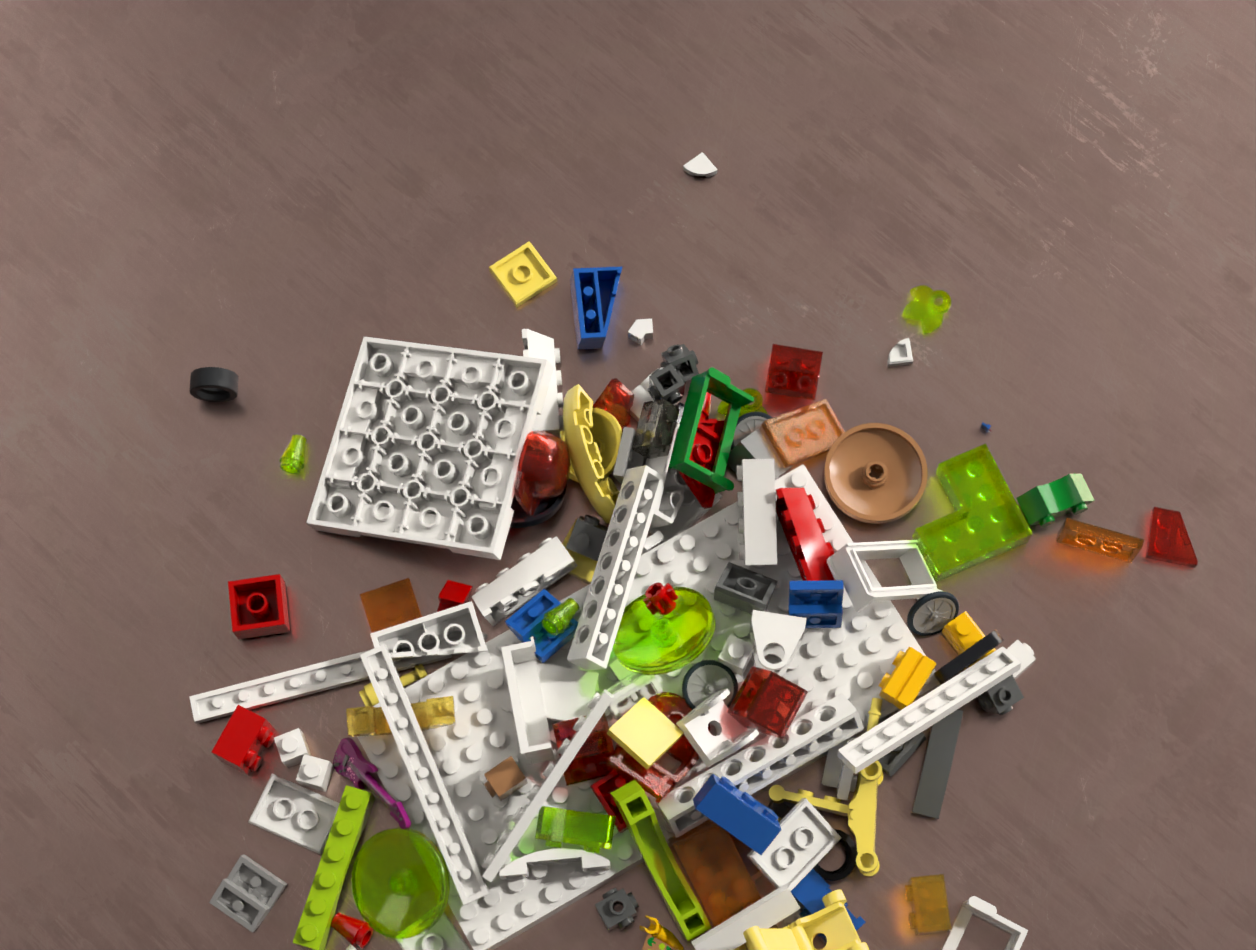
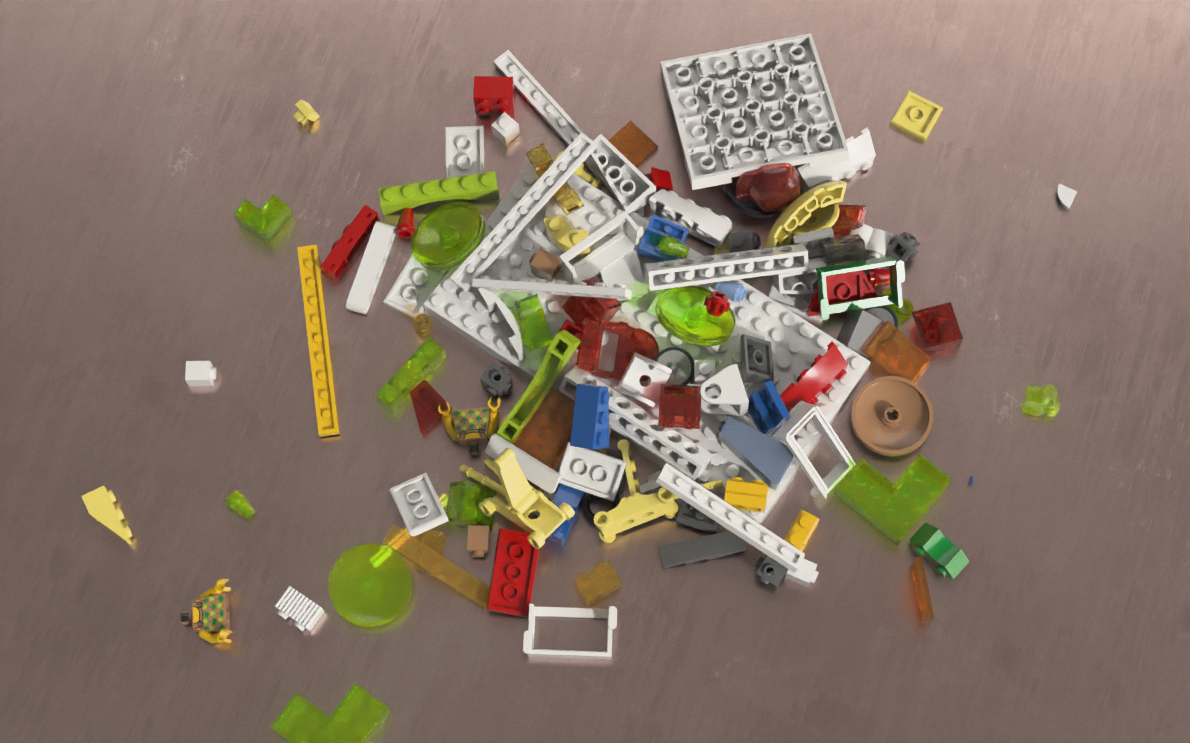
camera: 65 degrees right, 0 degrees up
light grey slope [209,854,287,933] -> none
red brick [228,574,290,639] -> none
clear neon green cone [279,434,307,474] -> none
white brick [296,754,334,792] -> none
magenta piece [333,737,411,829] -> none
blue wedge [570,266,623,349] -> none
hinge [600,666,663,720] -> none
light yellow tile [607,697,684,770] -> none
white piece [628,318,653,345] -> none
white tile [641,531,664,555] -> none
dark grey brick [648,364,686,407] -> none
white wedge [737,459,777,565] -> none
white tile [887,338,913,367] -> none
light grey wheel [907,591,959,636] -> none
black beam [933,629,1004,685] -> none
clear red wing [1145,507,1198,568] -> none
none -> light yellow brick [544,215,590,258]
none -> light blue cone [715,281,747,303]
none -> sand blue slope [718,416,794,491]

